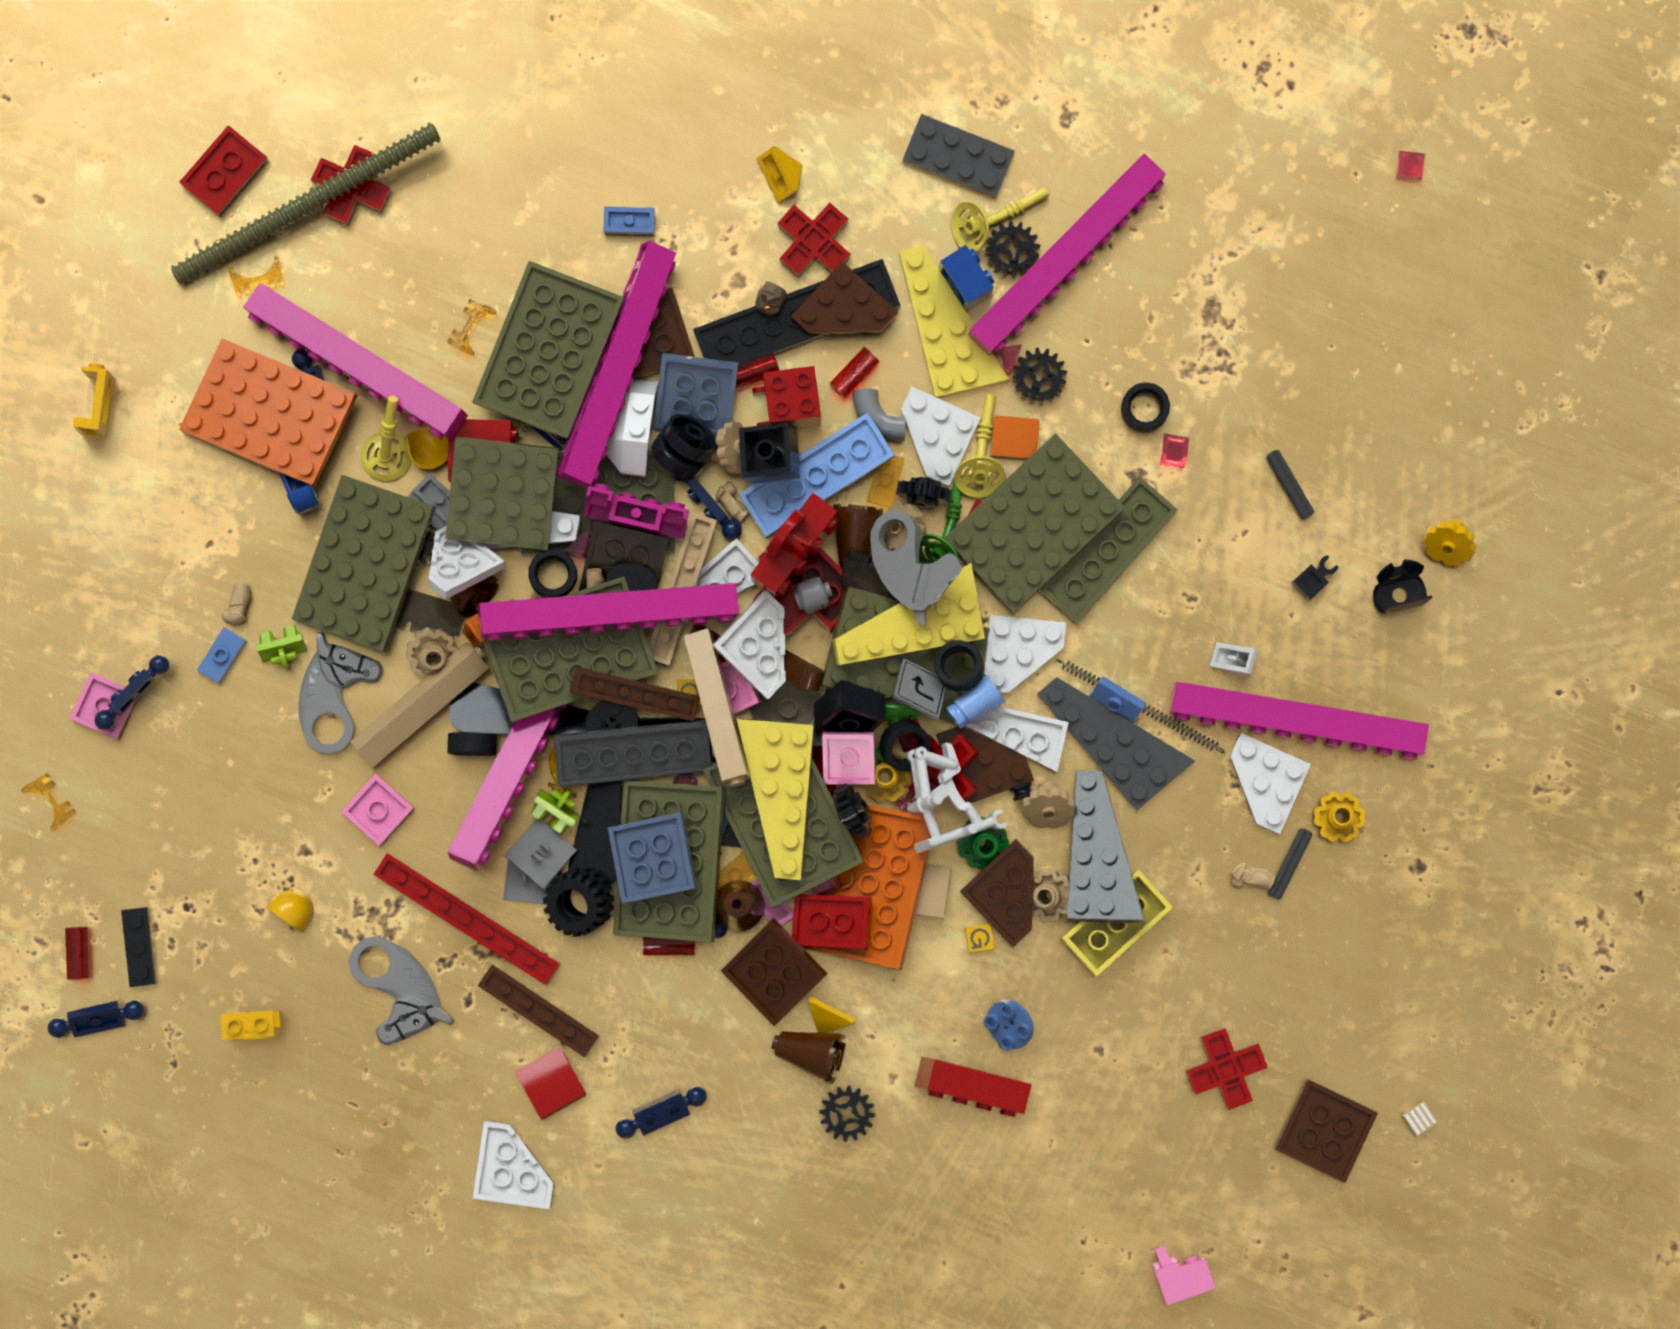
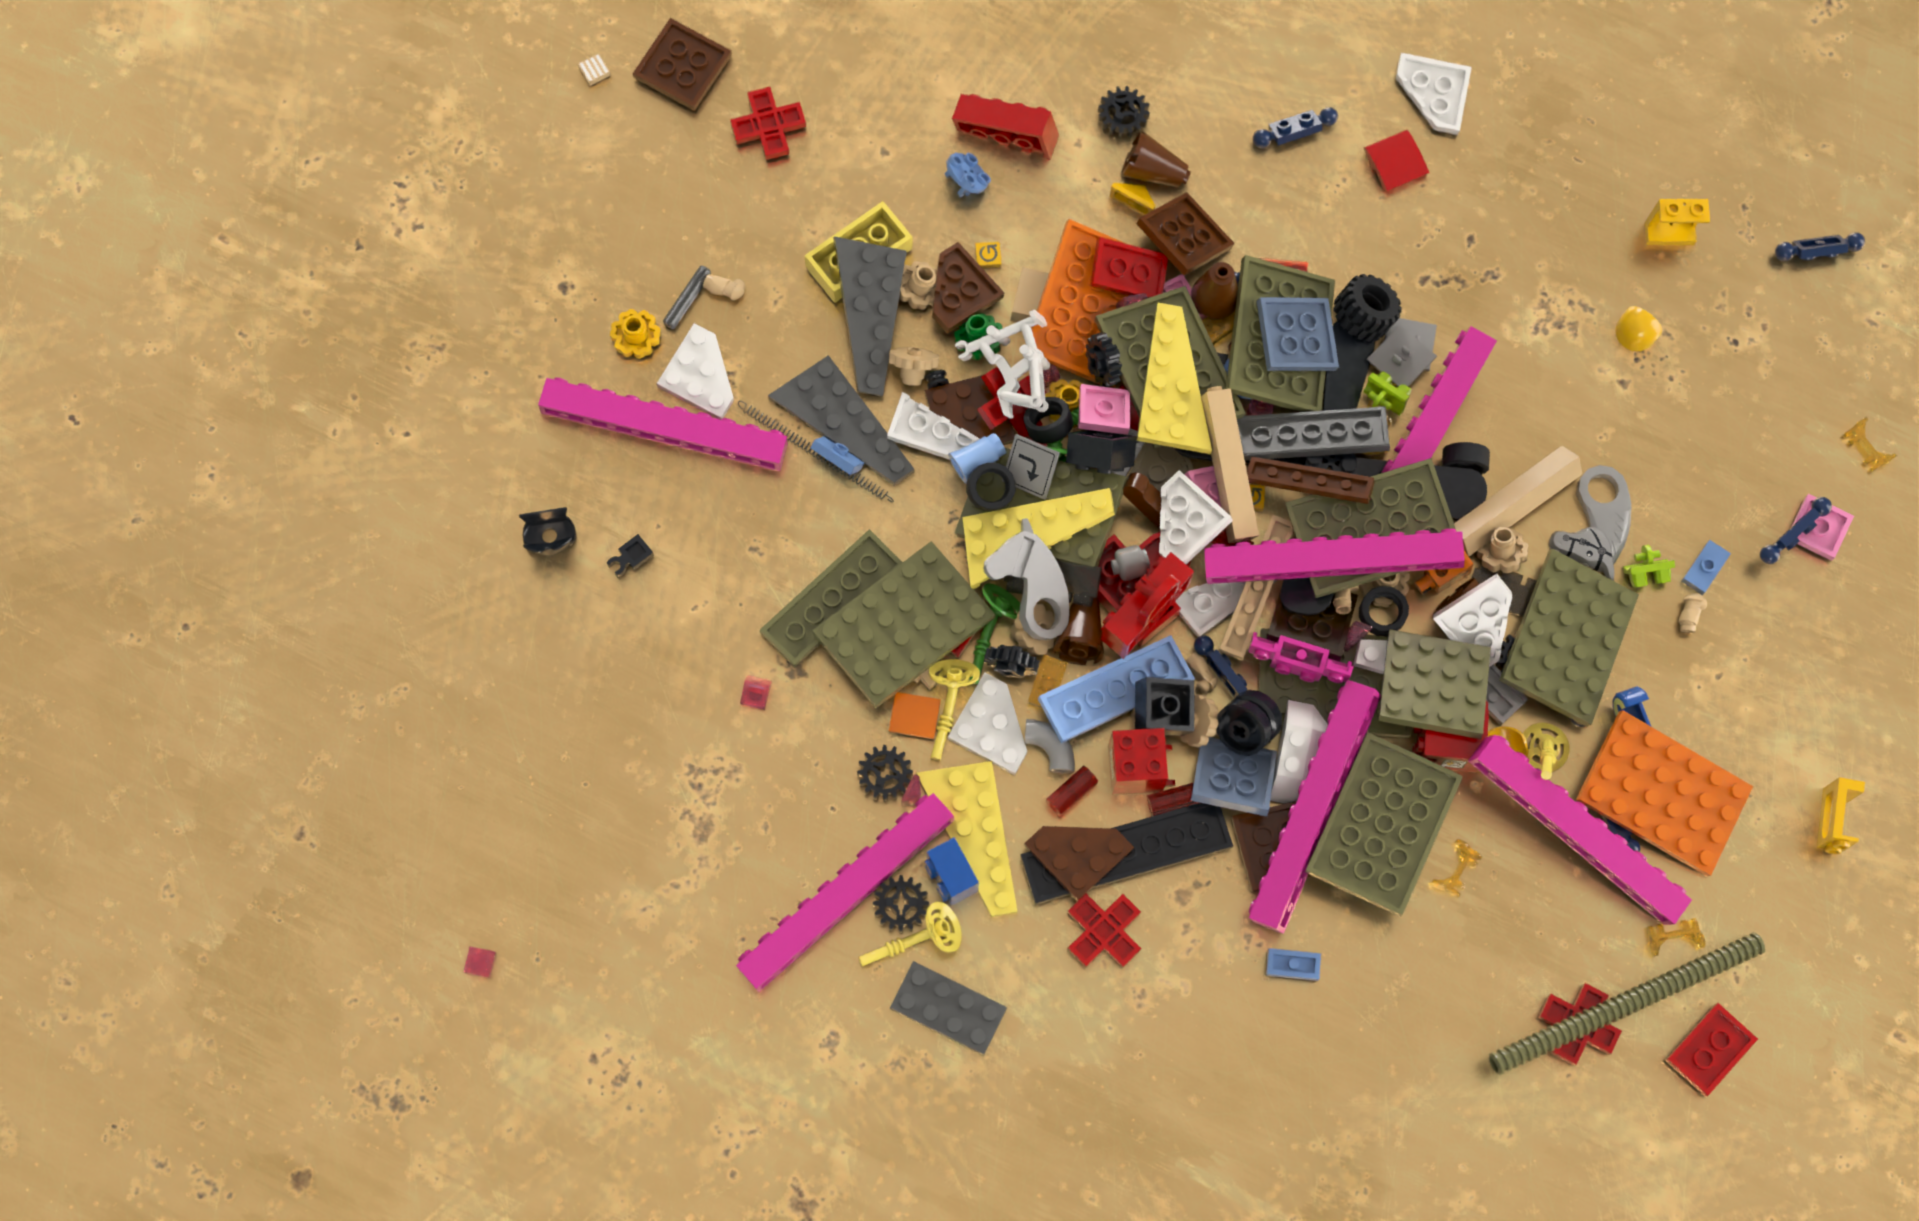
camera: 175 degrees left, 10 degrees down
clear red axle [65,927,90,980] -> none
black plate [121,907,157,987] -> none
bright pink plate [341,774,414,846] -> none
light grey animal [349,936,453,1046] -> none
red plate [373,853,560,986] -> none
reddish brown plate [478,964,599,1057] -> none
dark tan rock [755,281,786,316] -> none
yellow slope [756,146,802,203] -> none
white plate [984,615,1066,694] -> none
black tyre [1121,382,1170,433] -> none
white slope [1209,642,1258,678] -> none
dark grey axle [1267,449,1314,519] -> none
yellow plant [1423,519,1477,566] -> none

